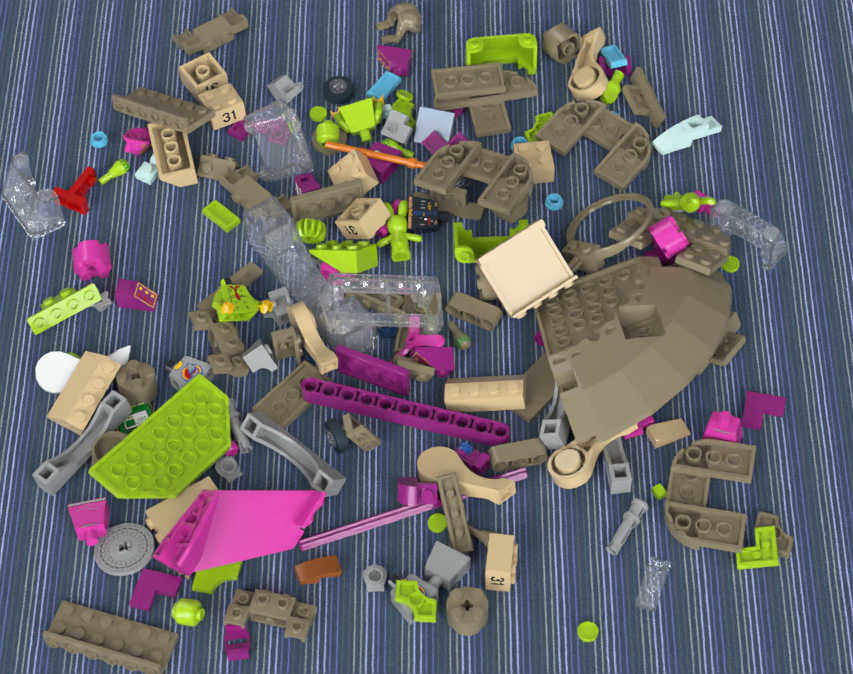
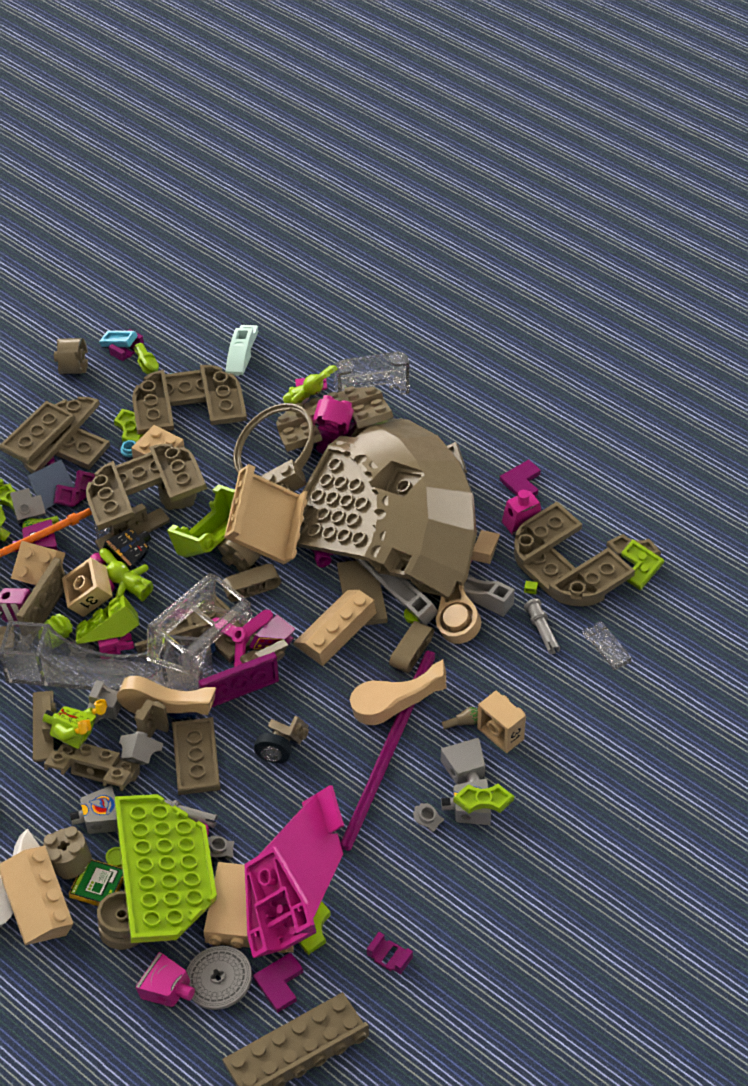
camera: 50 degrees left, 5 degrees down
light grey arch [32,390,133,496] -> none
lime head [172,598,205,627] -> none
dark tan bracket [224,589,317,642] -> none
light grey arch [240,411,347,497] -> none
dark orange slope [294,555,342,585] -> none
magenta beam [301,378,510,446] -> none
magenta brick [397,477,438,506] -> none
lime piece [428,513,447,533] -> none
dark tan tile [436,472,475,554] -> none
dark tan brick [446,587,488,636] -> none
dark tan piece [447,320,472,350] -> none
magenta leg [454,442,490,476] -> none
lime windscreen [464,33,537,75] -> none
medium azure plate [545,193,563,211] -> none
tan animal [568,27,608,102] -> none
lime piece [577,621,598,642] -> none
dark tan bracket [622,67,666,128] -> none

